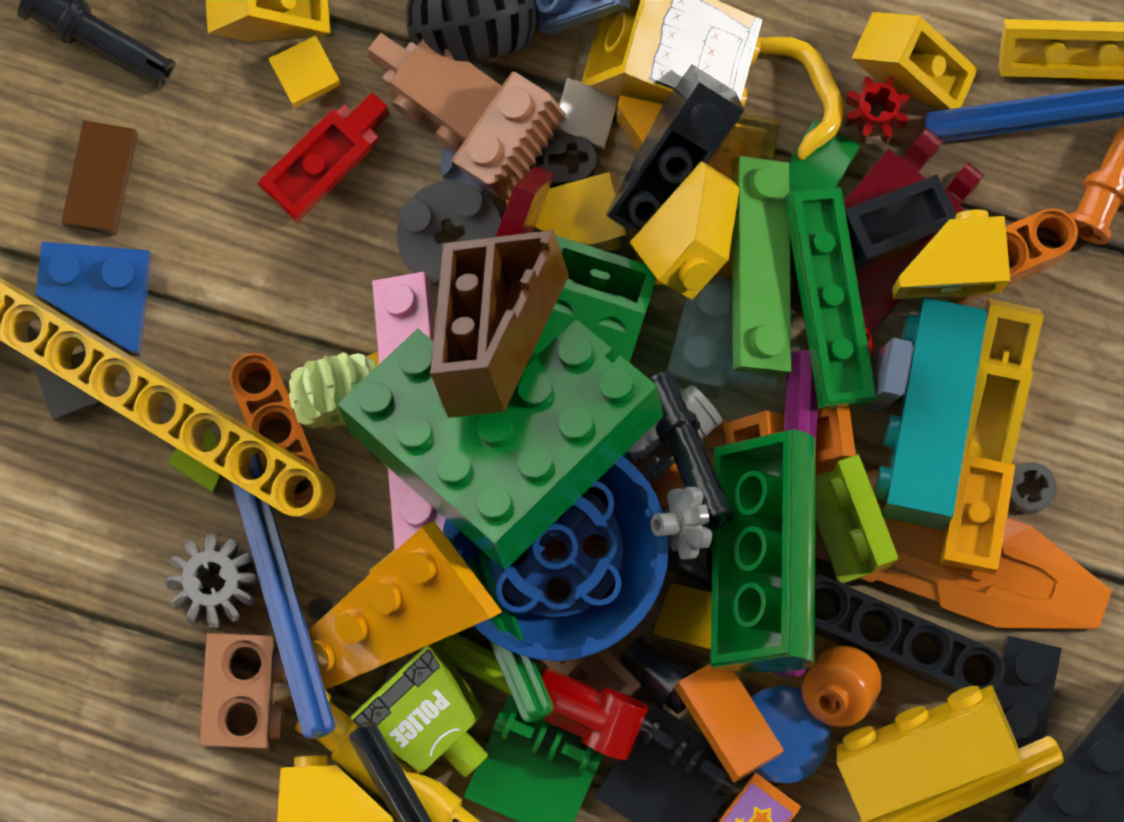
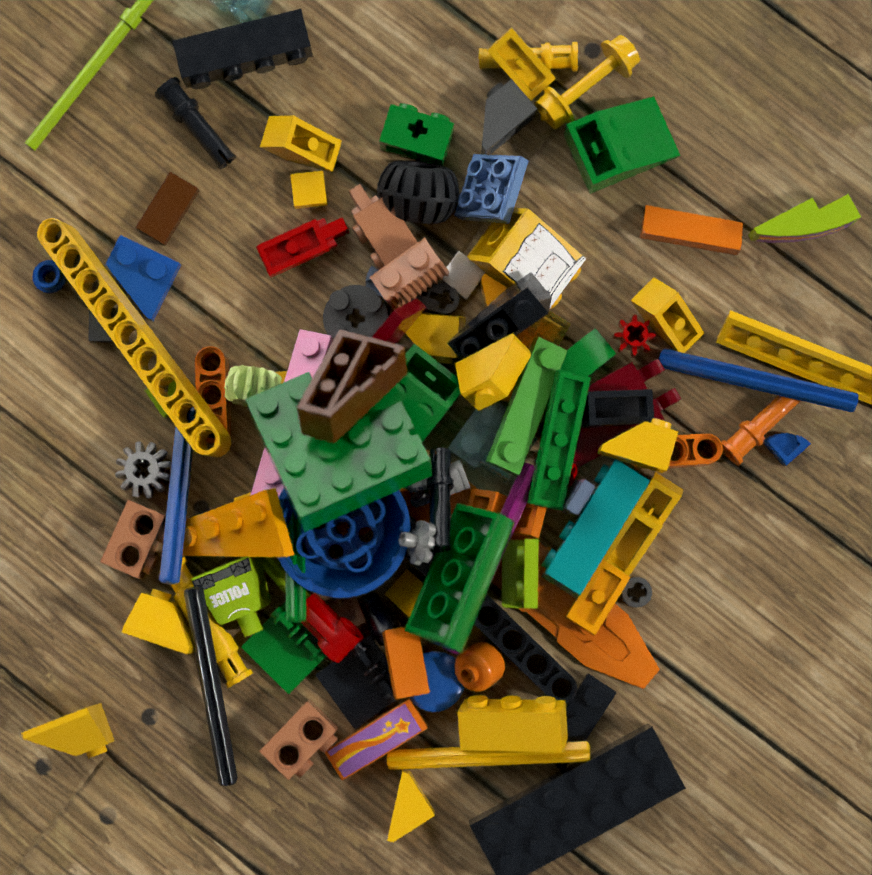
camera: 25 degrees right, 5 degrees up
yellow animal [758,37,844,160] -> none

